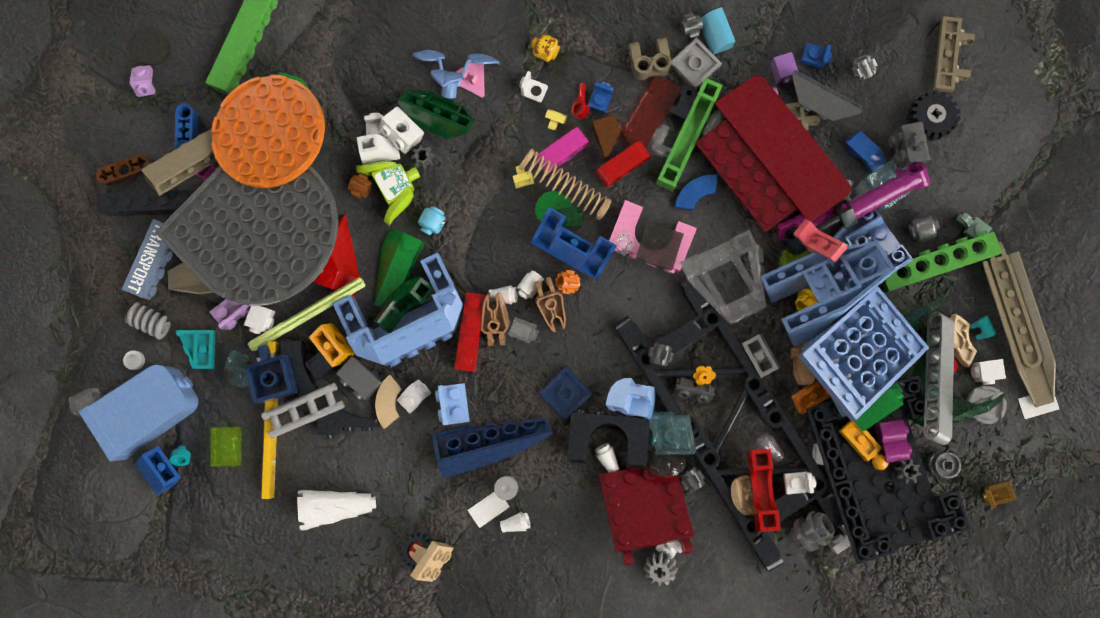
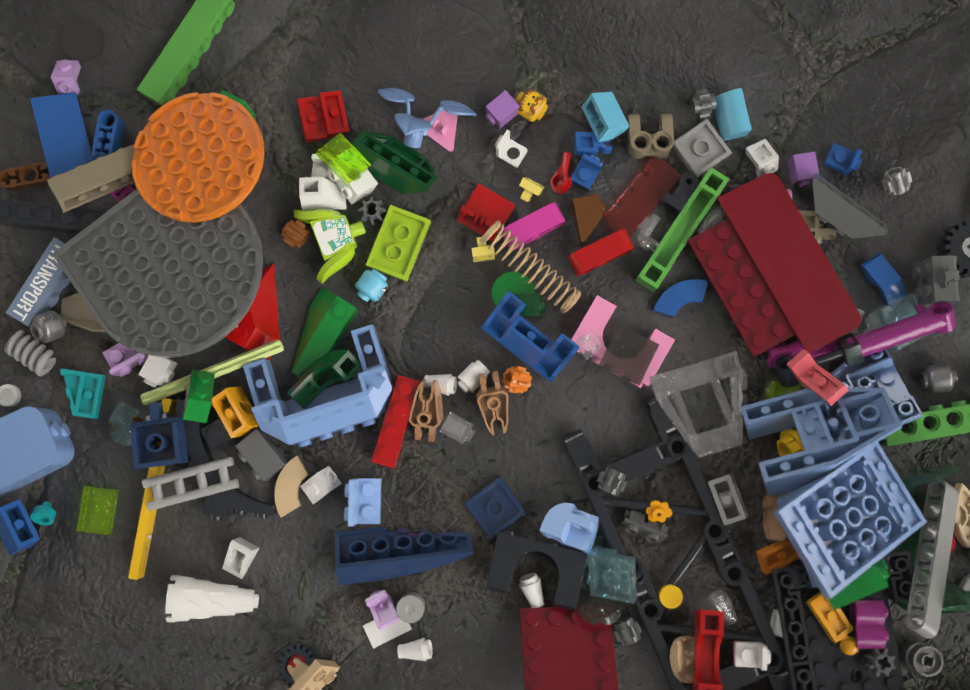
camera: 10 degrees right, 0 degrees up
none -> blue tile [30,92,91,179]
none -> flat silver head [30,311,67,343]
none -> green brick [183,369,215,423]
none -> white slope [222,537,259,579]
none -> red slope [296,90,350,143]
none -> clear neon green plate [316,133,371,186]
none -> lavender bracket [365,590,401,630]
none -> lime plate [366,205,431,282]
none -> red hinge [456,184,516,242]
none -> medium lavender brick [485,90,520,129]
none -> blue plate [573,132,613,156]
none -> medium azure brick [582,92,630,142]
none -> yellow tile [659,584,683,609]
none -> white bracket [746,139,779,177]

